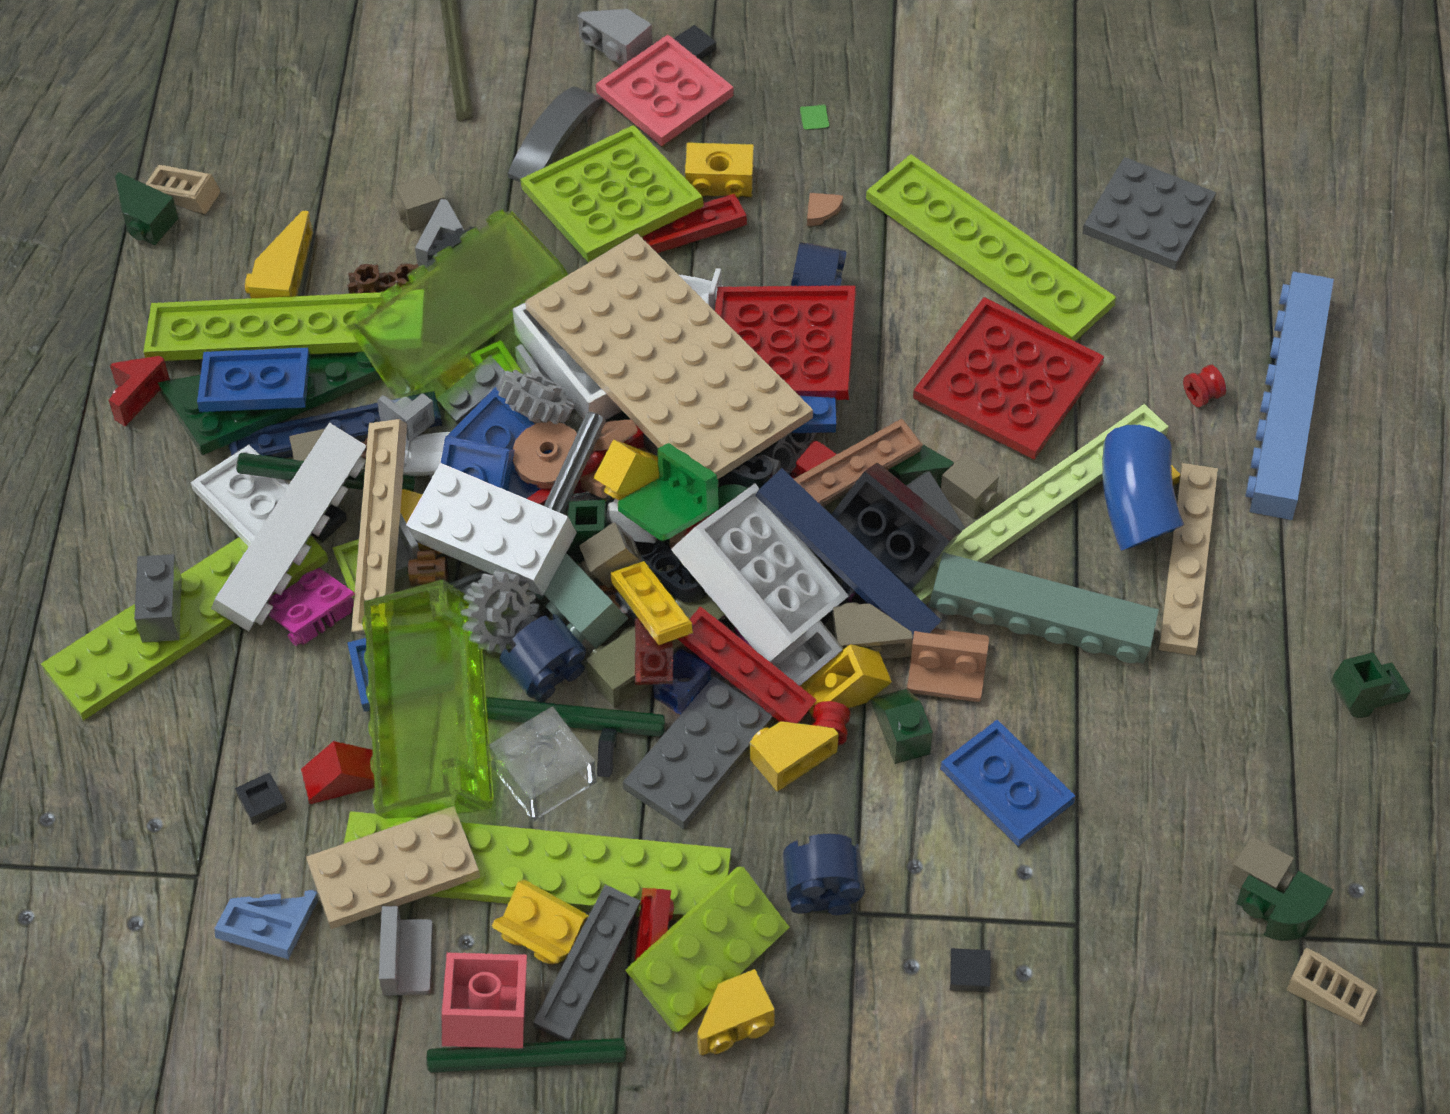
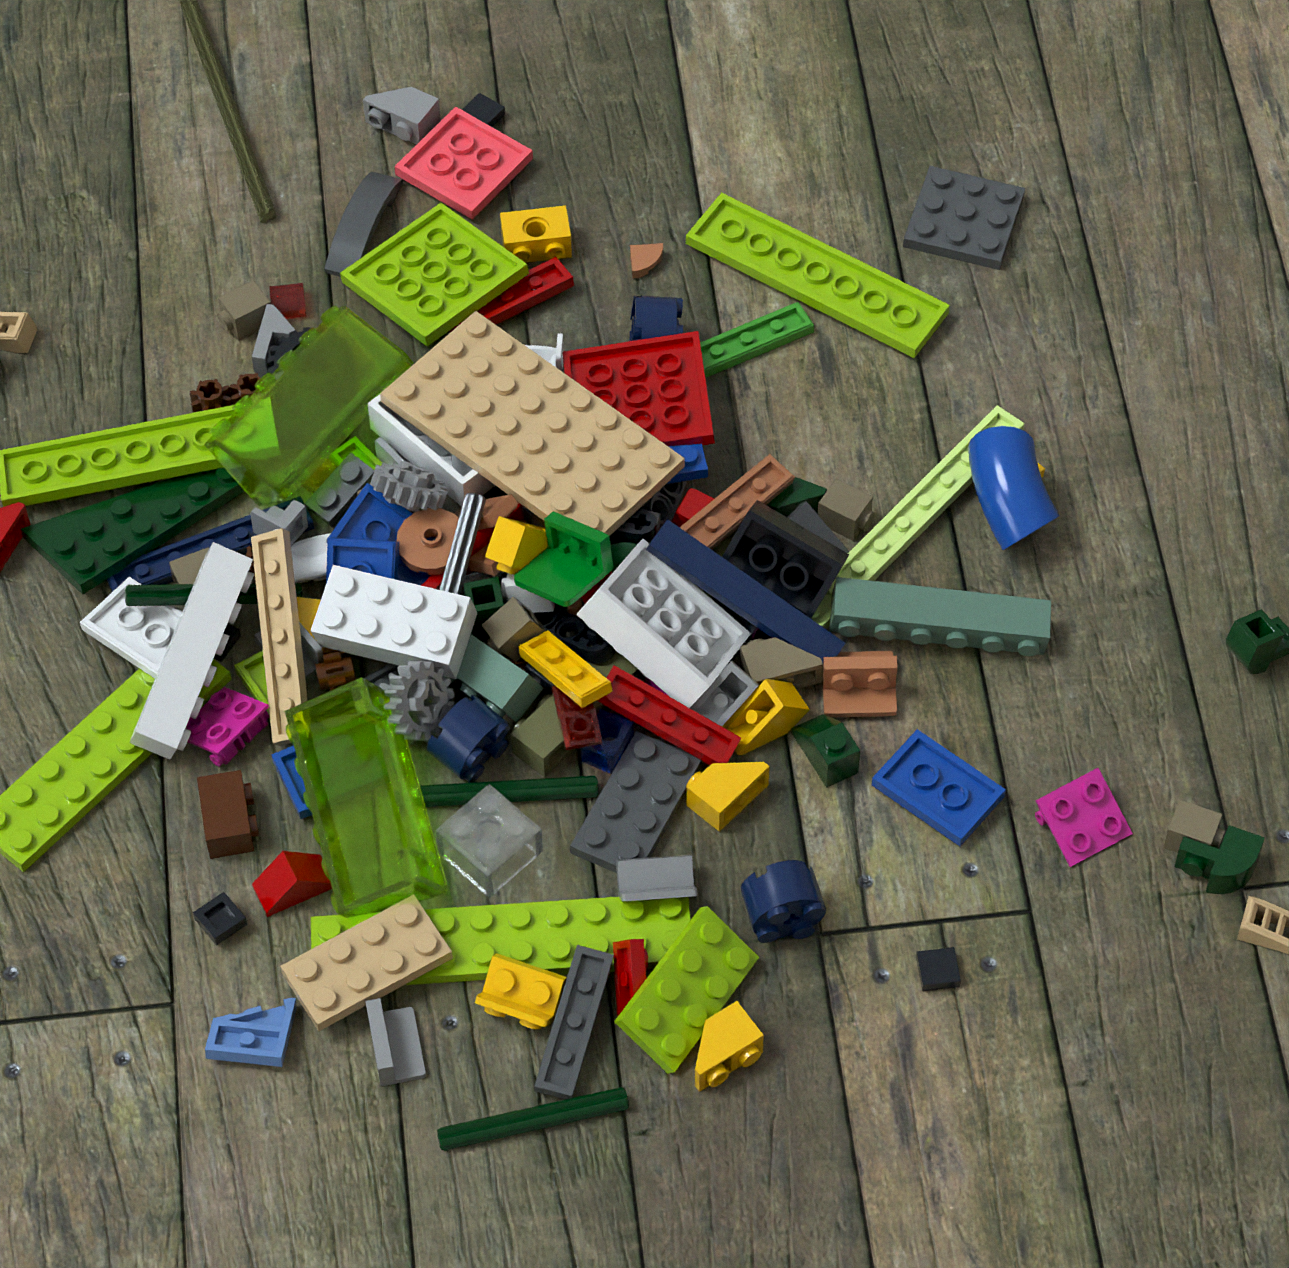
camera: 10 degrees left, 0 degrees up
dark grey brick [134,554,182,642] -> none
blue plate [197,348,310,412] -> none
yellow slope [245,211,313,298] -> none
coral brick [442,952,527,1048] -> none
black tile [597,728,618,777] -> none
bright green sticker [800,105,829,130] -> none
red wheel [812,701,851,746] -> none
red plate [913,297,1104,460] -> none
tan plate [1158,463,1218,656] -> none
red wheel [1183,365,1226,407] -> none
medium blue brick [1245,271,1334,520] -> none
none -> reddish brown brick [197,770,259,859]
none -> clear red tile [269,283,306,319]
none -> light grey panel [616,855,698,901]
none -> bright green tile [700,302,814,378]
none -> dark pink hinge [1035,768,1133,867]

